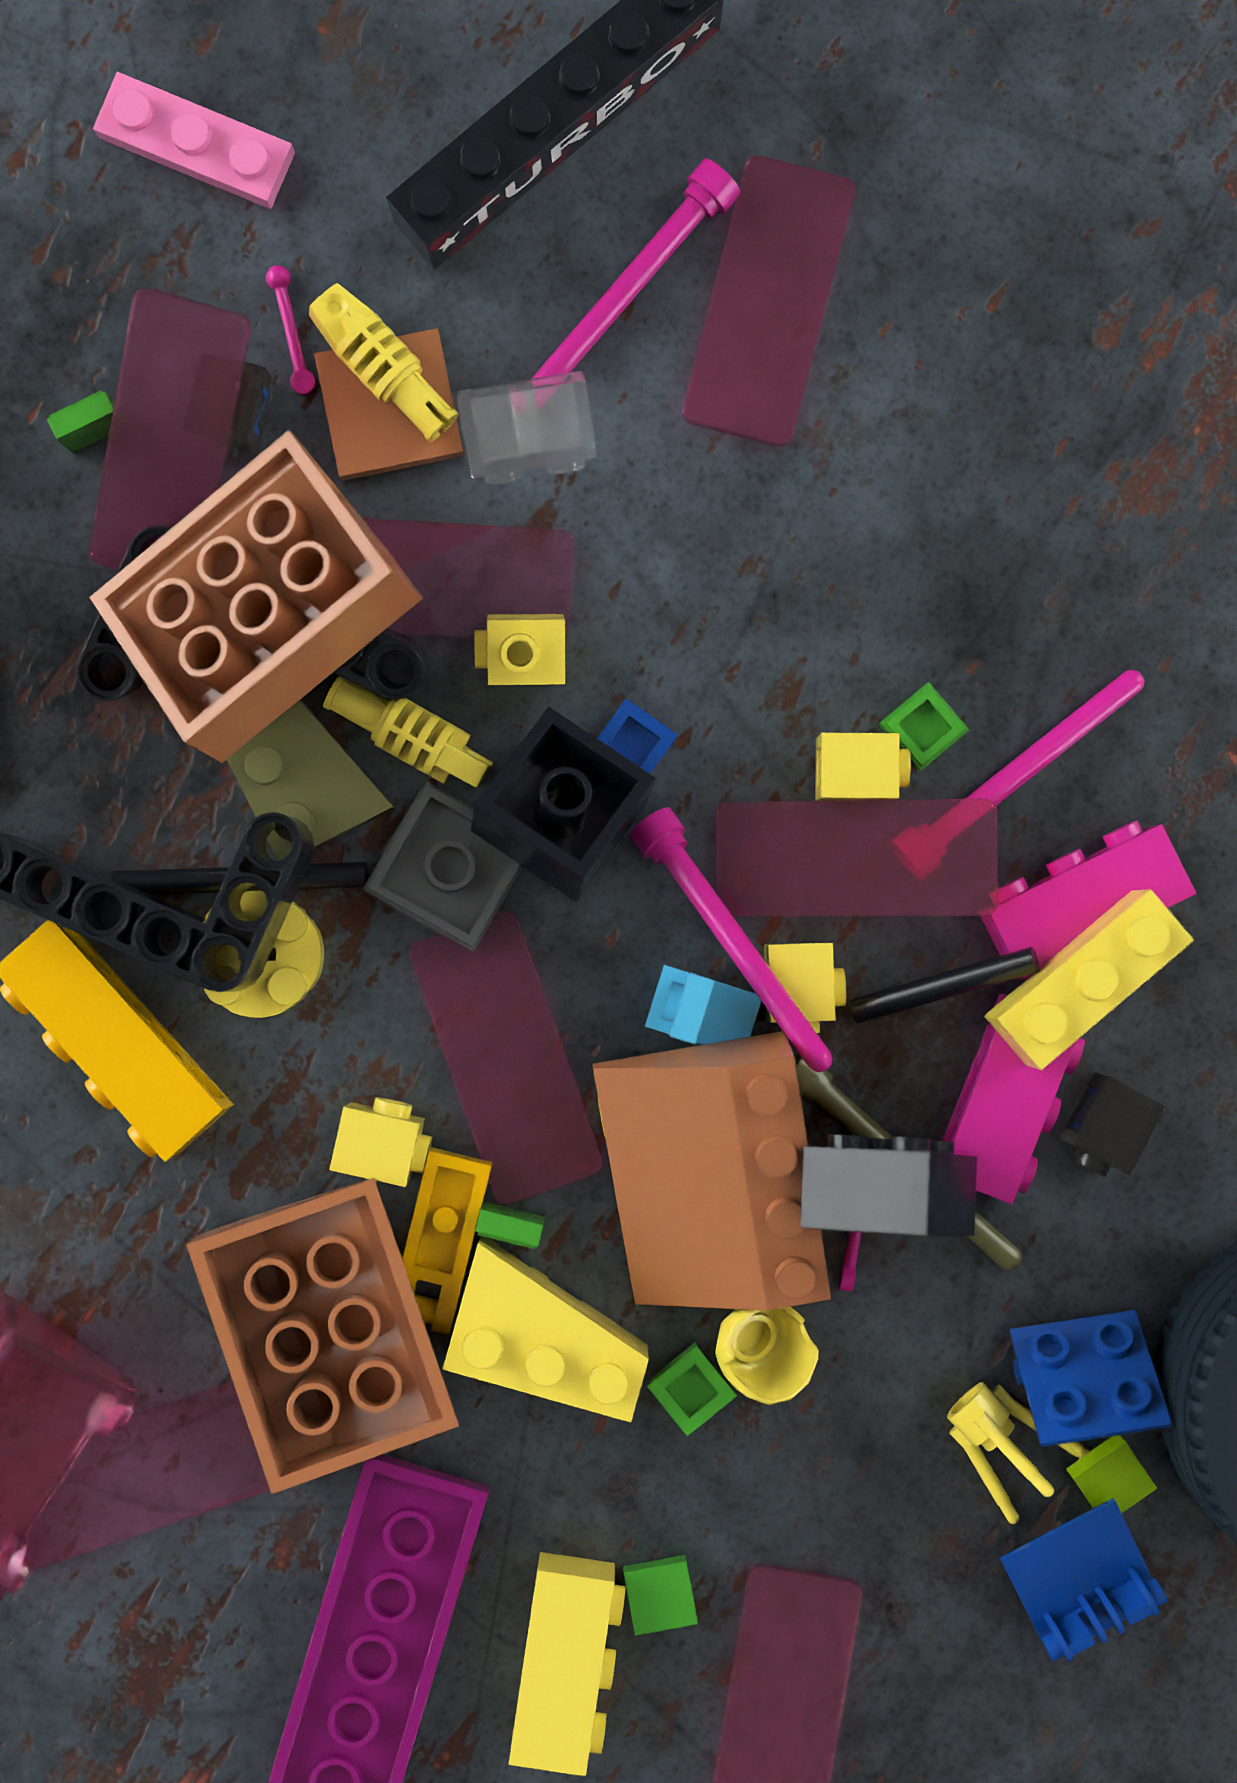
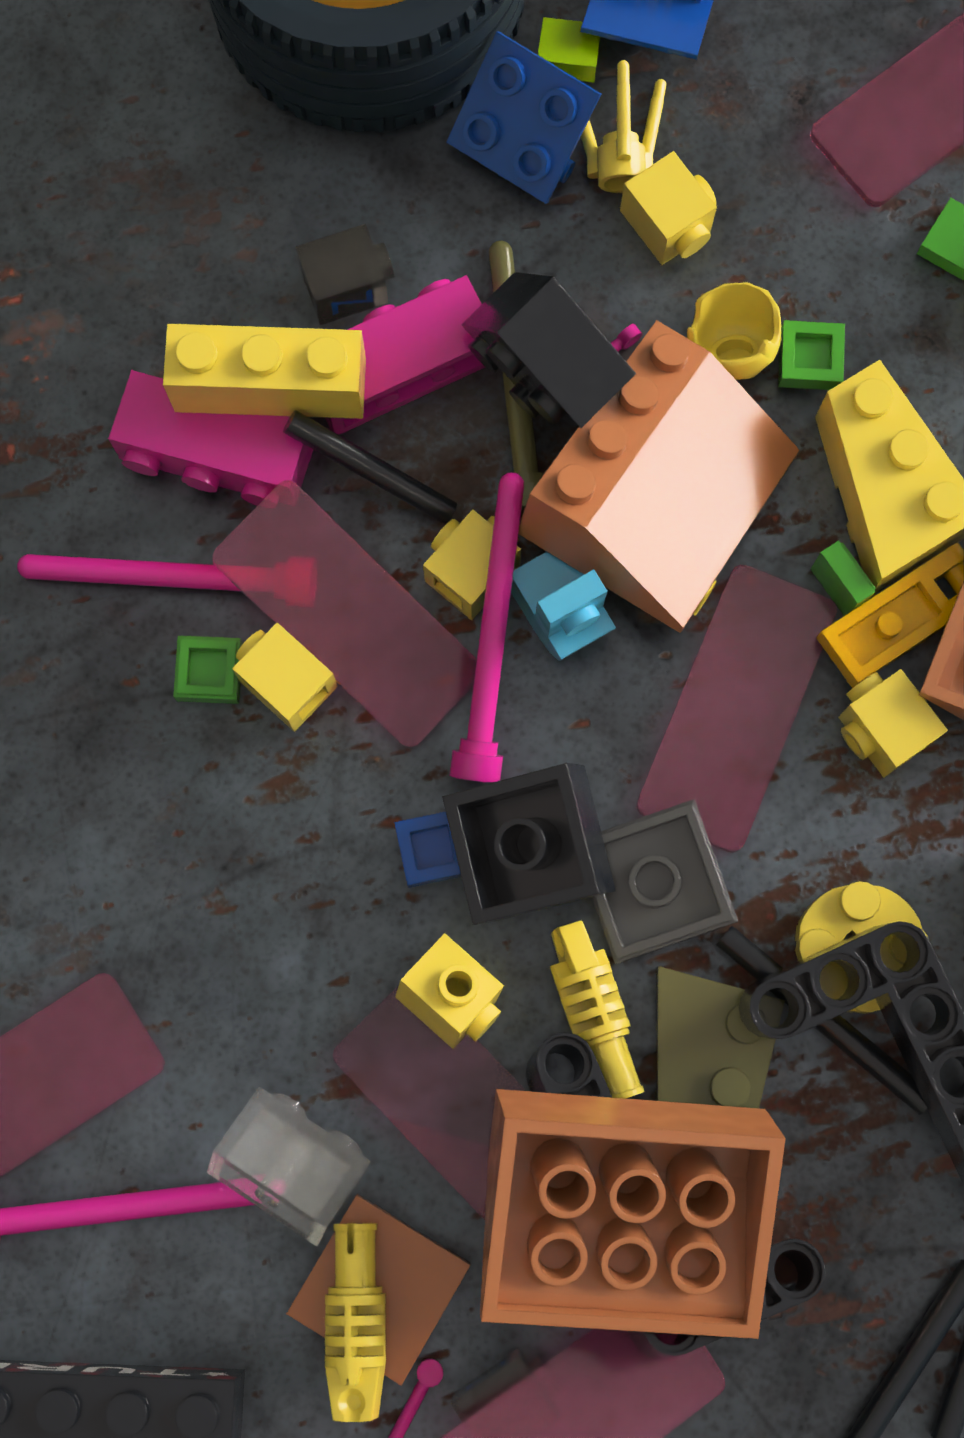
camera: 135 degrees left, 10 degrees down
none -> light yellow brick [620,151,717,265]

